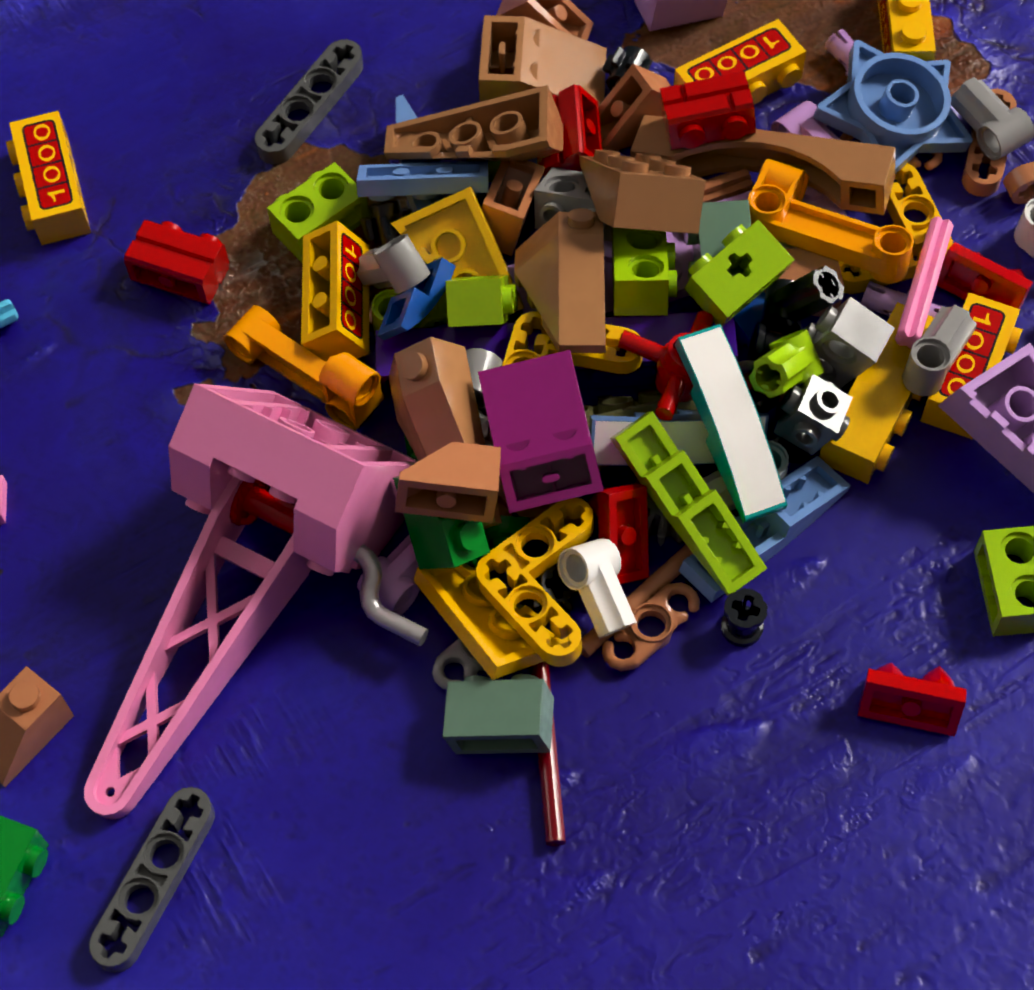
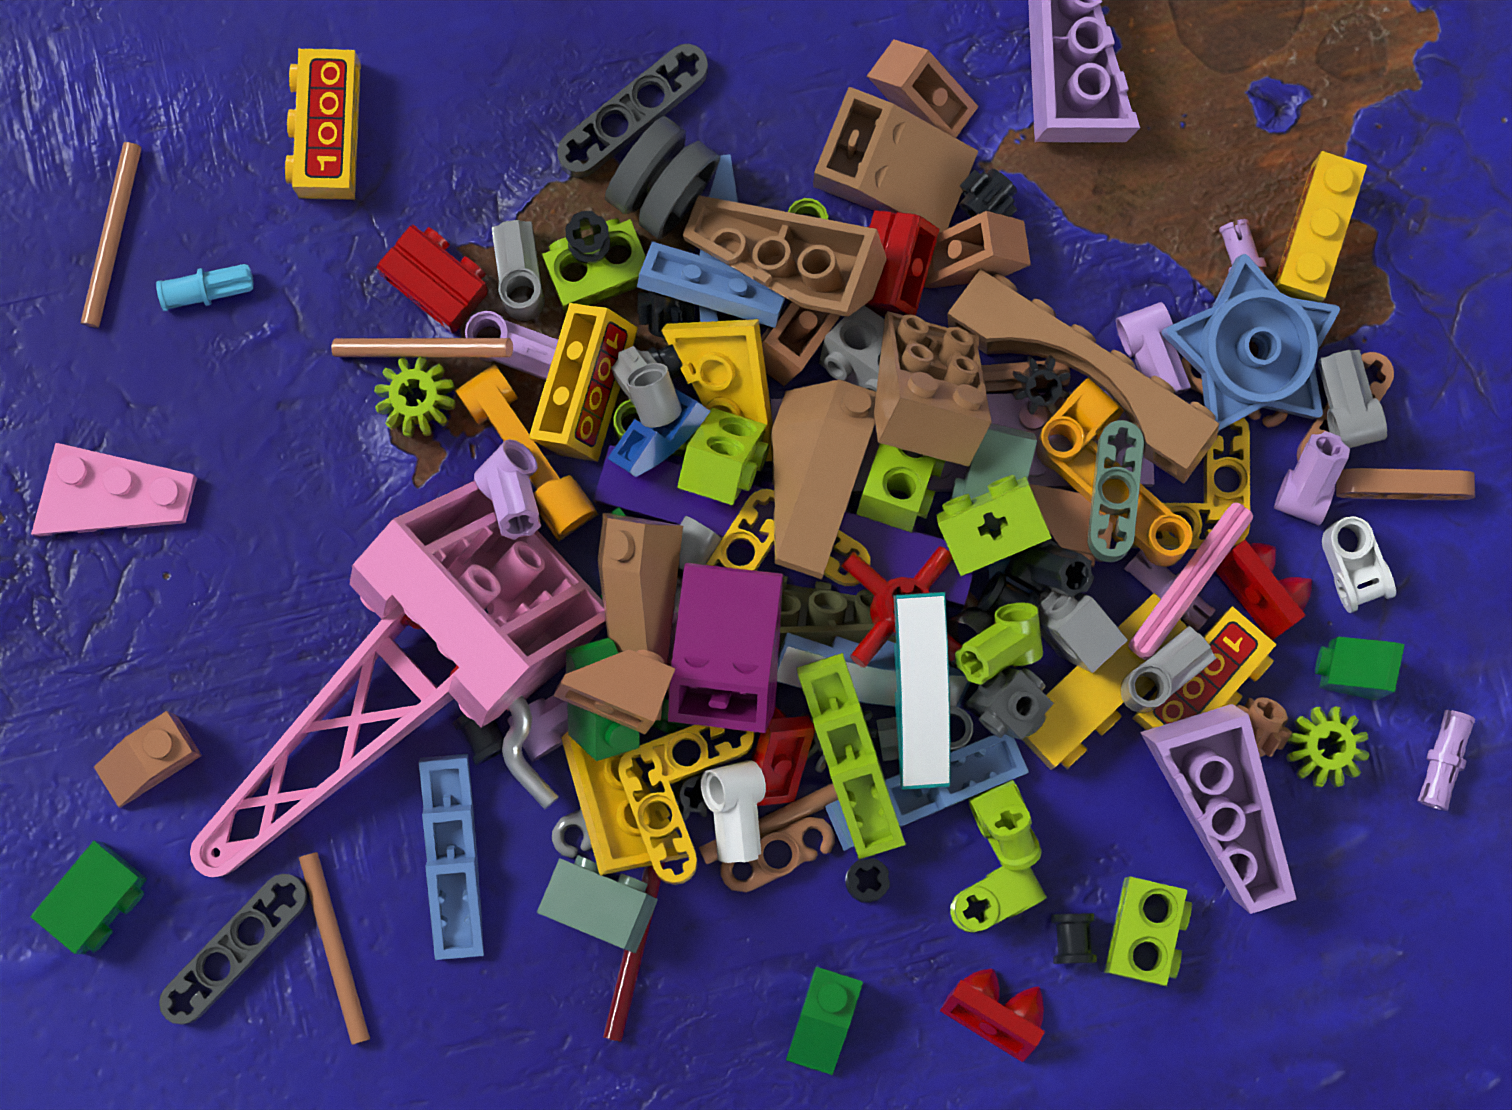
camera: 15 degrees right, 20 degrees up
red brick [660,71,756,150] -> none
yellow brick [674,19,806,105] -> none
none -> nougat bar [299,852,370,1045]
none -> nougat bar [331,338,513,357]
none -> lime gear [374,357,456,438]
none -> medium blue slope [419,754,484,960]
none -> black bush [452,714,504,766]
none -> lavender piece [465,311,558,380]
none -> lavender piece [474,439,541,540]
none -> light grey piece [492,220,545,321]
none -> black bush [565,211,610,264]
none -> dark grey wheel [605,116,720,239]
none -> green slope [786,967,863,1075]
none -> lime piece [950,866,1047,932]
none -> lime piece [968,780,1042,871]
none -> black gear [1012,355,1071,414]
none -> black bush [1051,913,1097,964]
none -> sand green beam [1087,420,1144,562]
none -> lavender piece [1274,431,1350,526]

